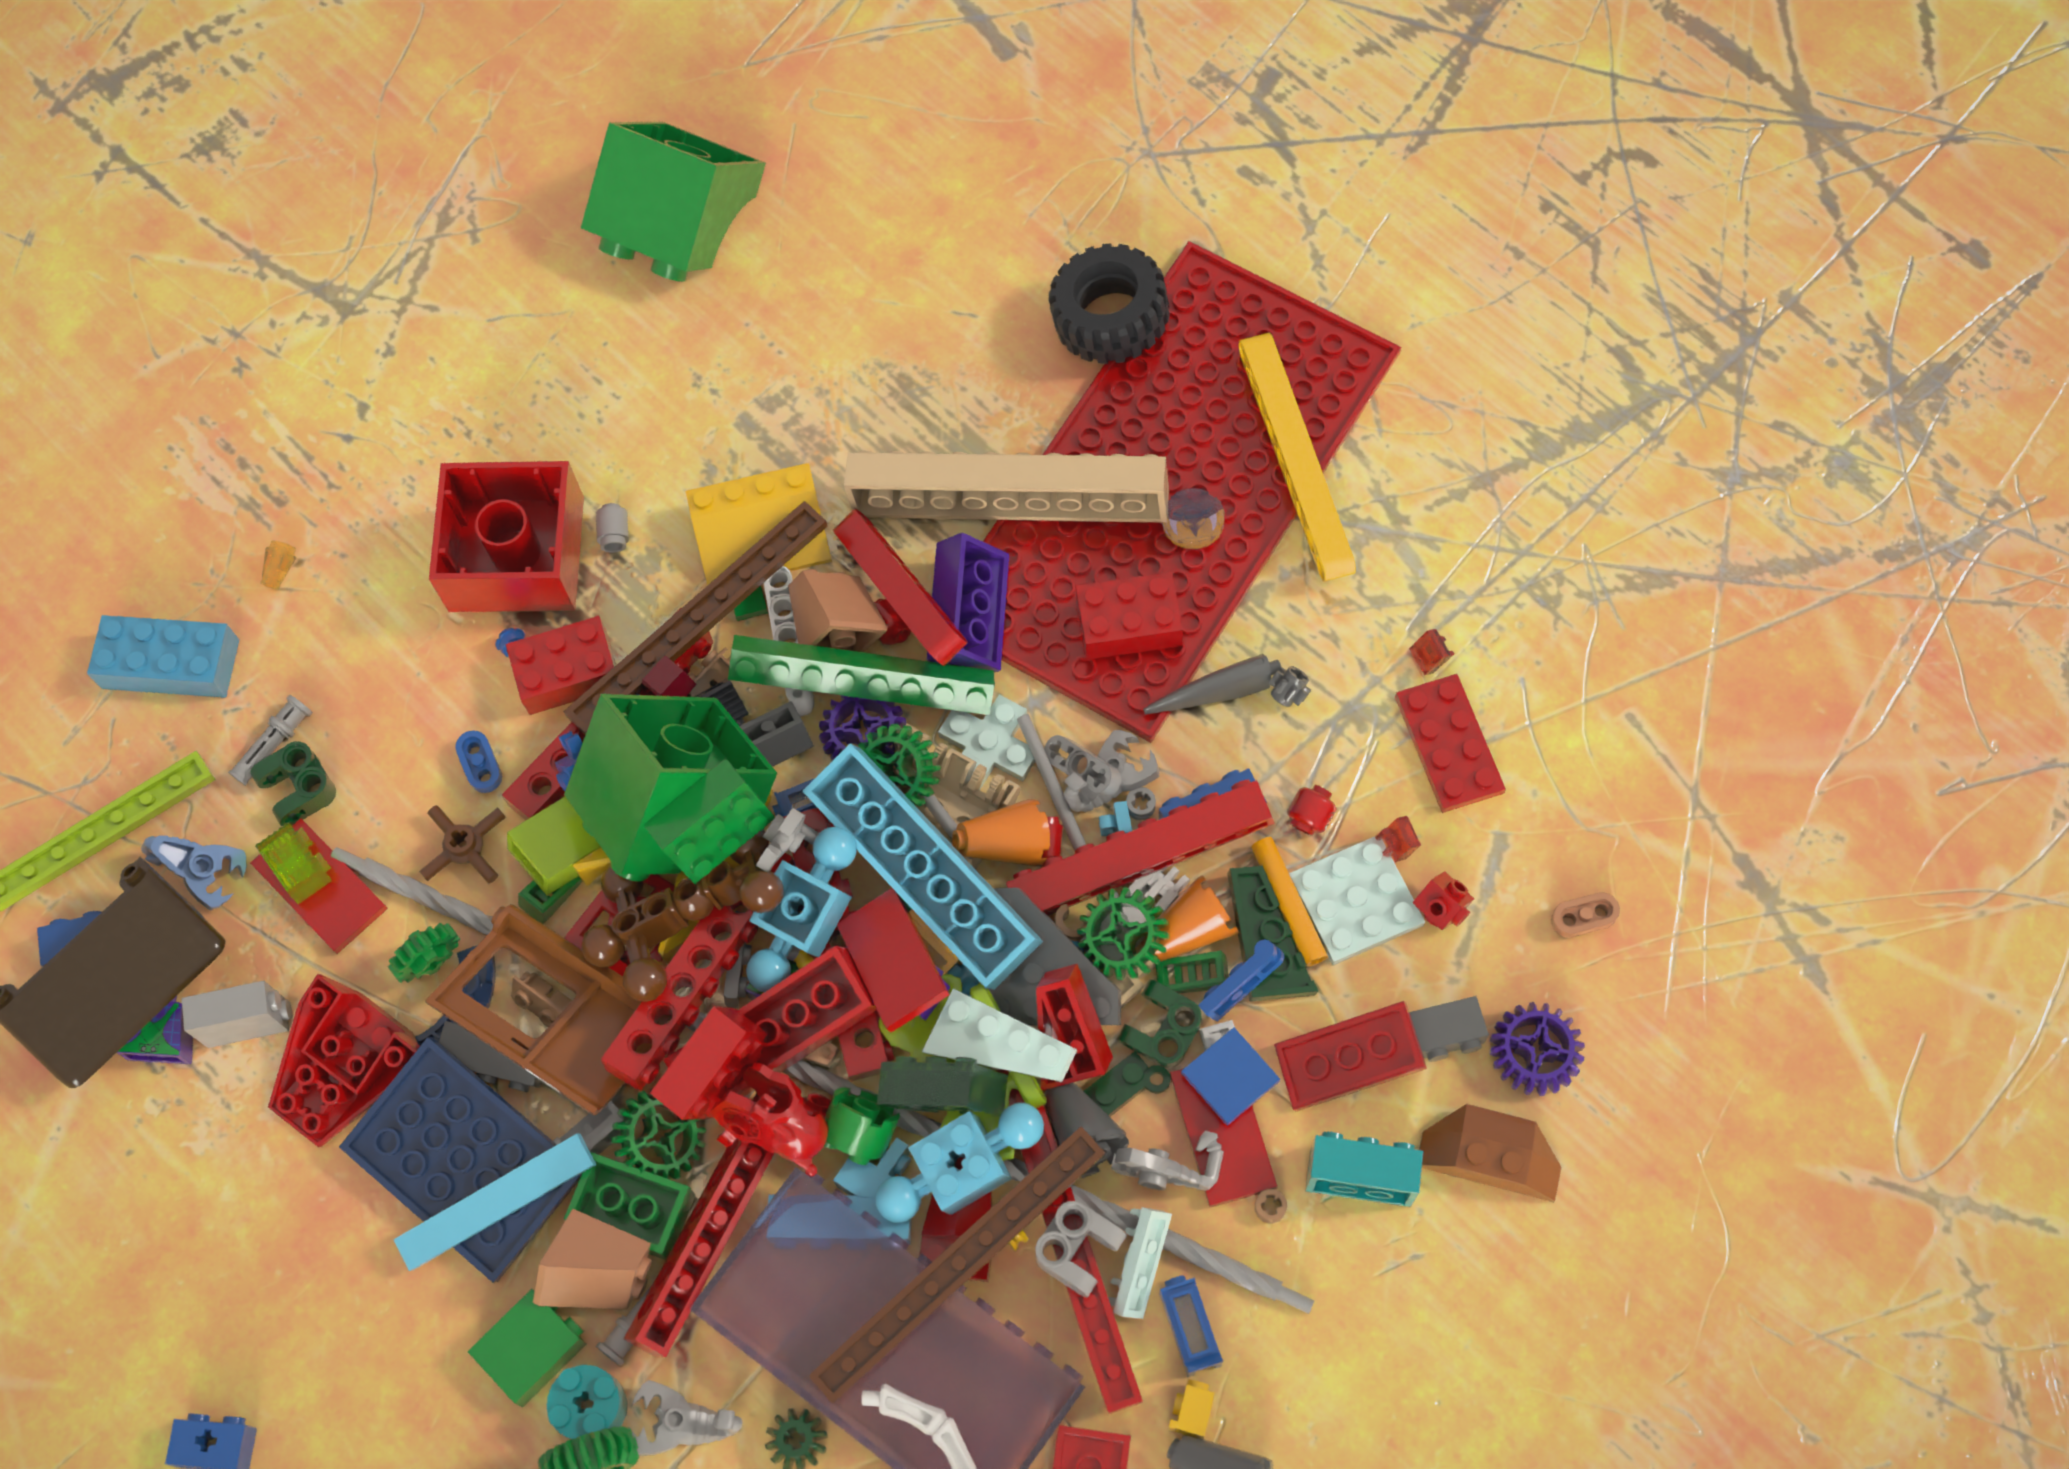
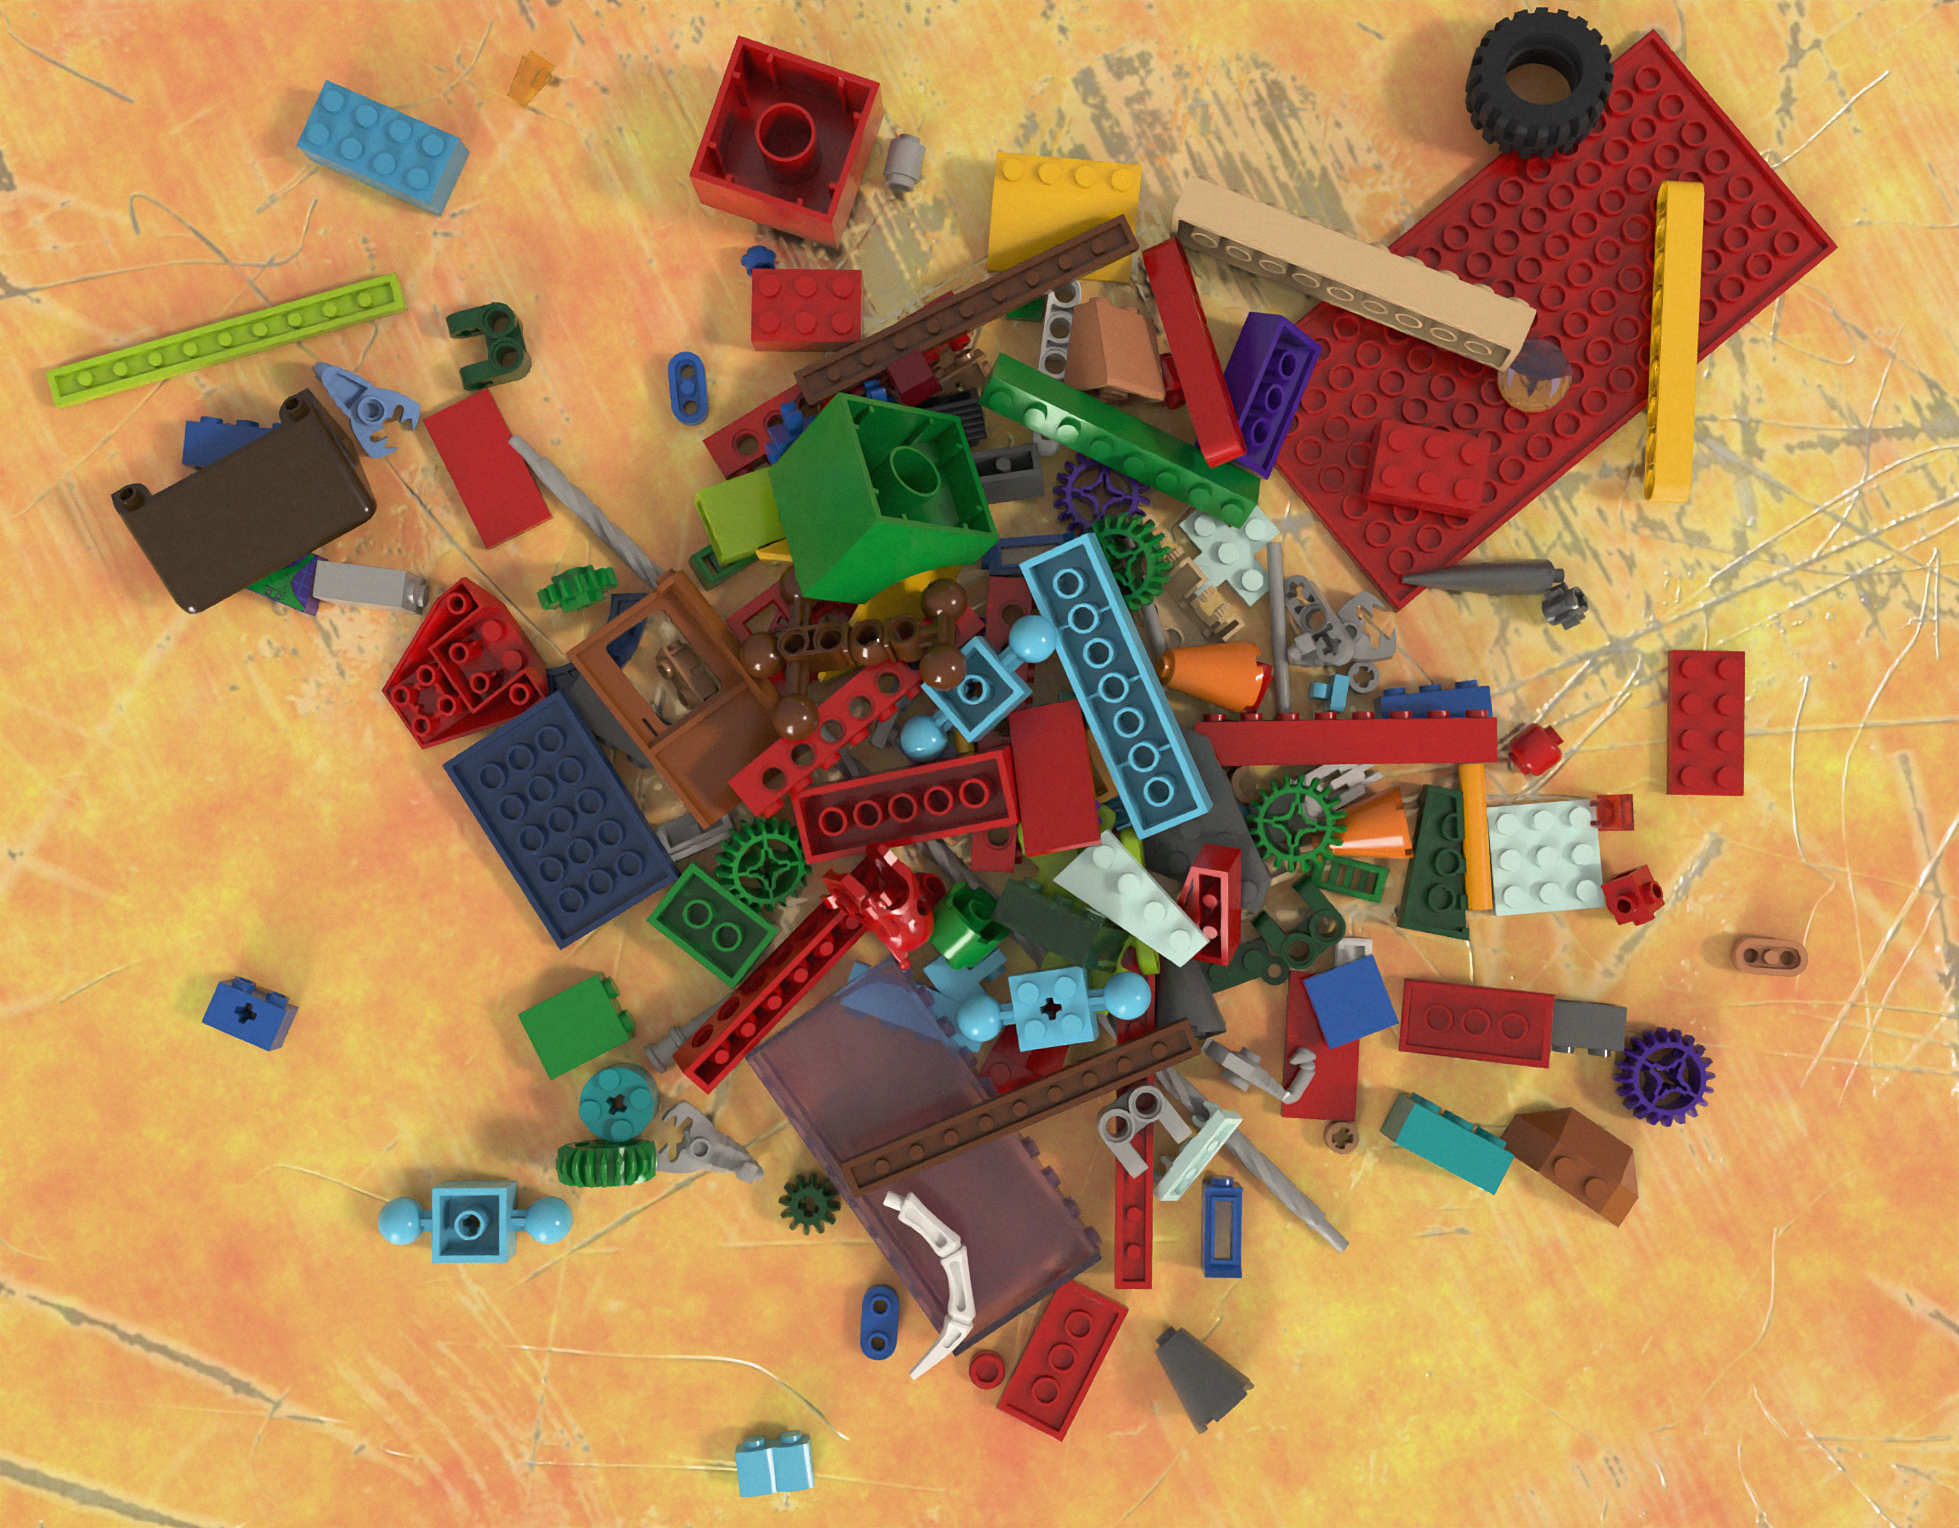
camera: 10 degrees right, 20 degrees up
light grey pin [228,695,313,786] -> none
clear neon green brick [255,823,332,904] -> none
medium azure tile [393,1133,596,1271] -> none
reddish brown bar [419,805,506,883] -> none
nougat slope [533,1209,652,1310] -> none
green brick [644,758,775,884] -> none
red brick [650,1006,767,1120] -> none
light grey animal [756,808,819,872] -> none
yellow brick [1168,1379,1215,1439] -> none
blue plate [1198,940,1284,1022] -> none
clear red tile [1409,629,1454,675] -> none

